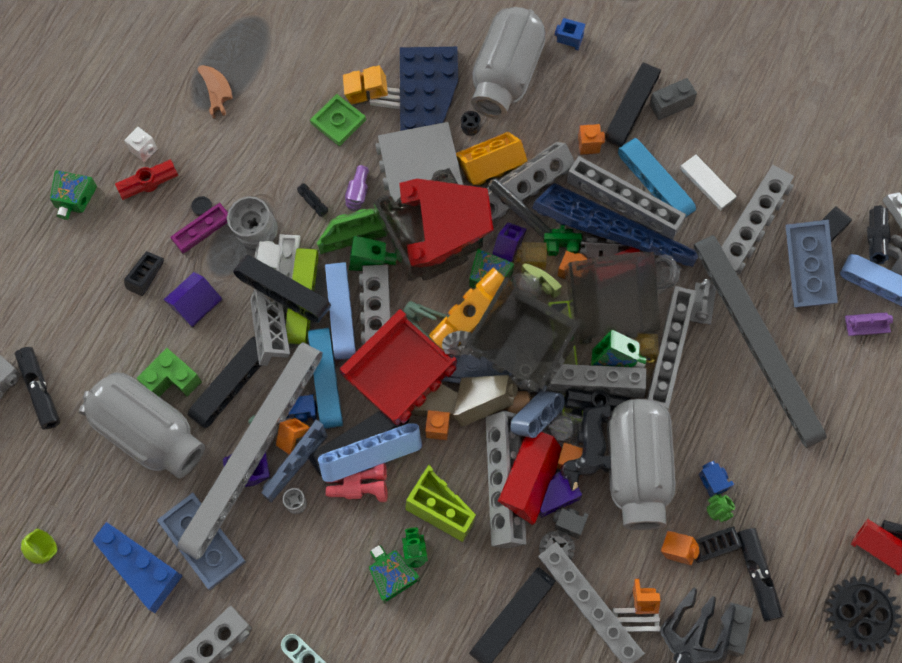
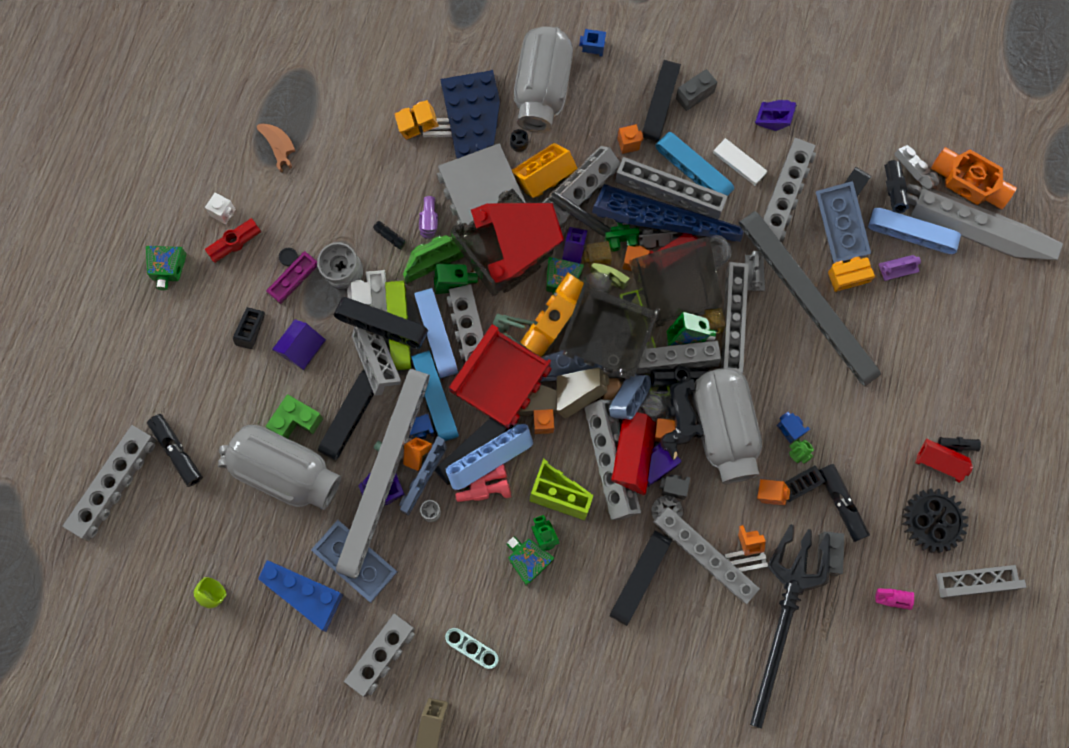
camera: 15 degrees left, 5 degrees up
bright green plate [310,94,366,146] -> none
light grey gear [442,331,477,357] -> none
none -> dark purple slope [755,100,797,131]
none -> light orange brick [828,256,875,292]

